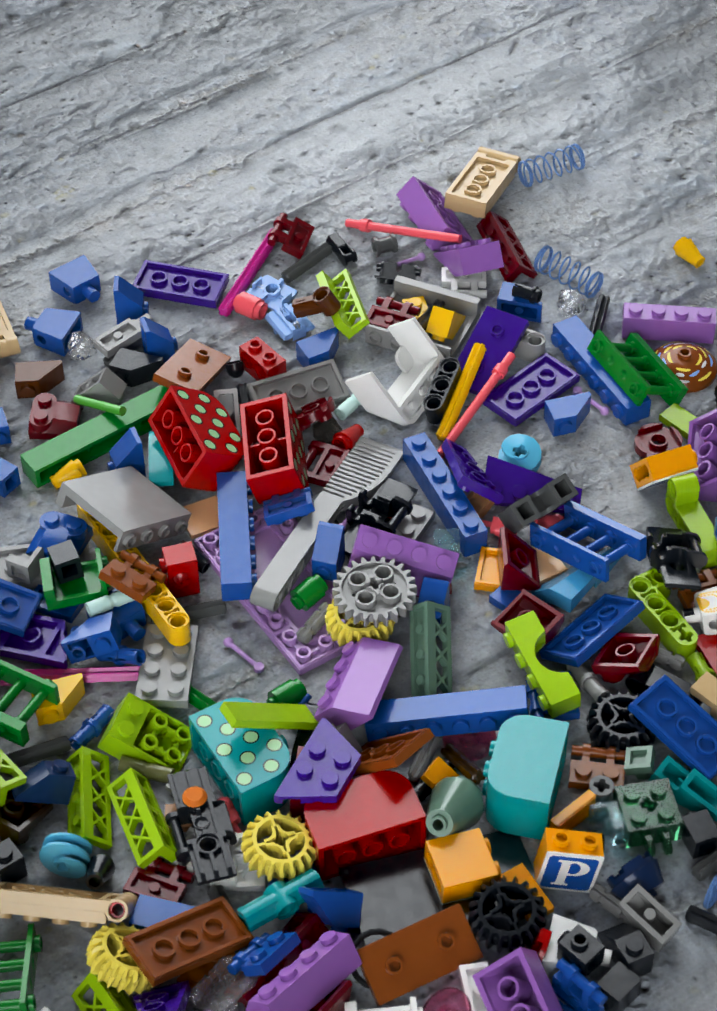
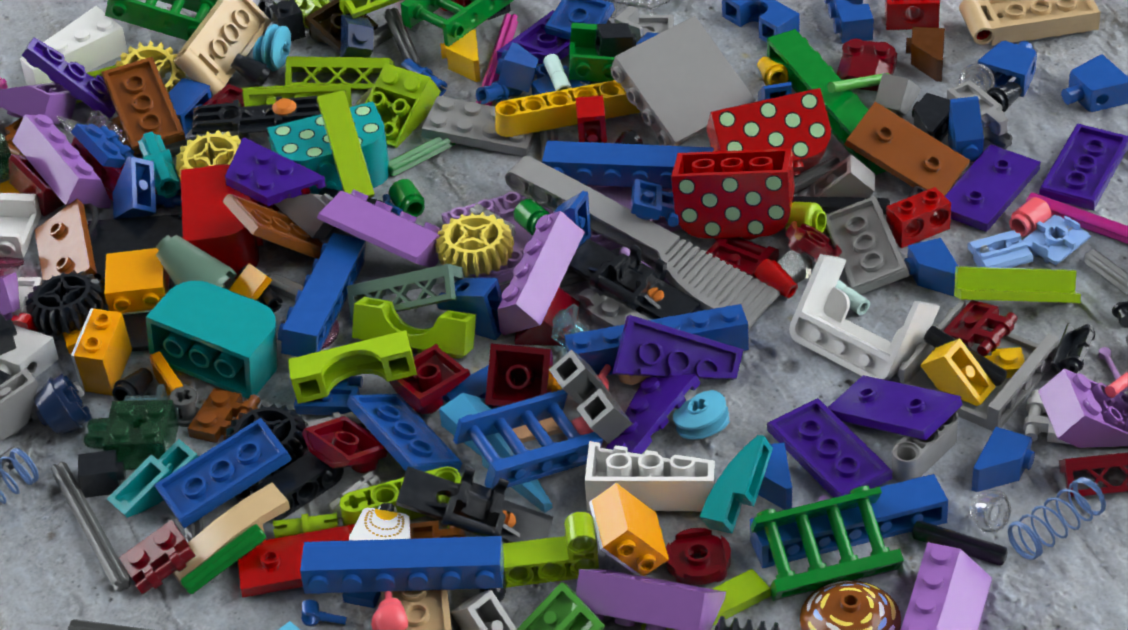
camera: 105 degrees right, 5 degrees down
dark orange plate [99,550,167,604] -> none
blue slope [113,276,149,325] -> none
lavender hinge [223,637,264,673] -> none
reddish brown piece [292,286,341,318] -> none
light grey gear [332,556,417,628] -> none
black beam [423,357,462,425] -> none
yellow axle [436,343,486,441] -> none
coral bar [437,352,516,458] -> none
dark brown axle [441,743,485,785] -> none
black pin [512,282,542,304] -> none
sand green tile [624,745,656,780] -> none
none -> lime arch [352,297,476,359]
none -> white wedge [585,441,716,512]
none -> teal slope [700,435,773,534]
none -> dark purple plate [945,144,1041,232]
none -> black cone [987,82,1022,112]

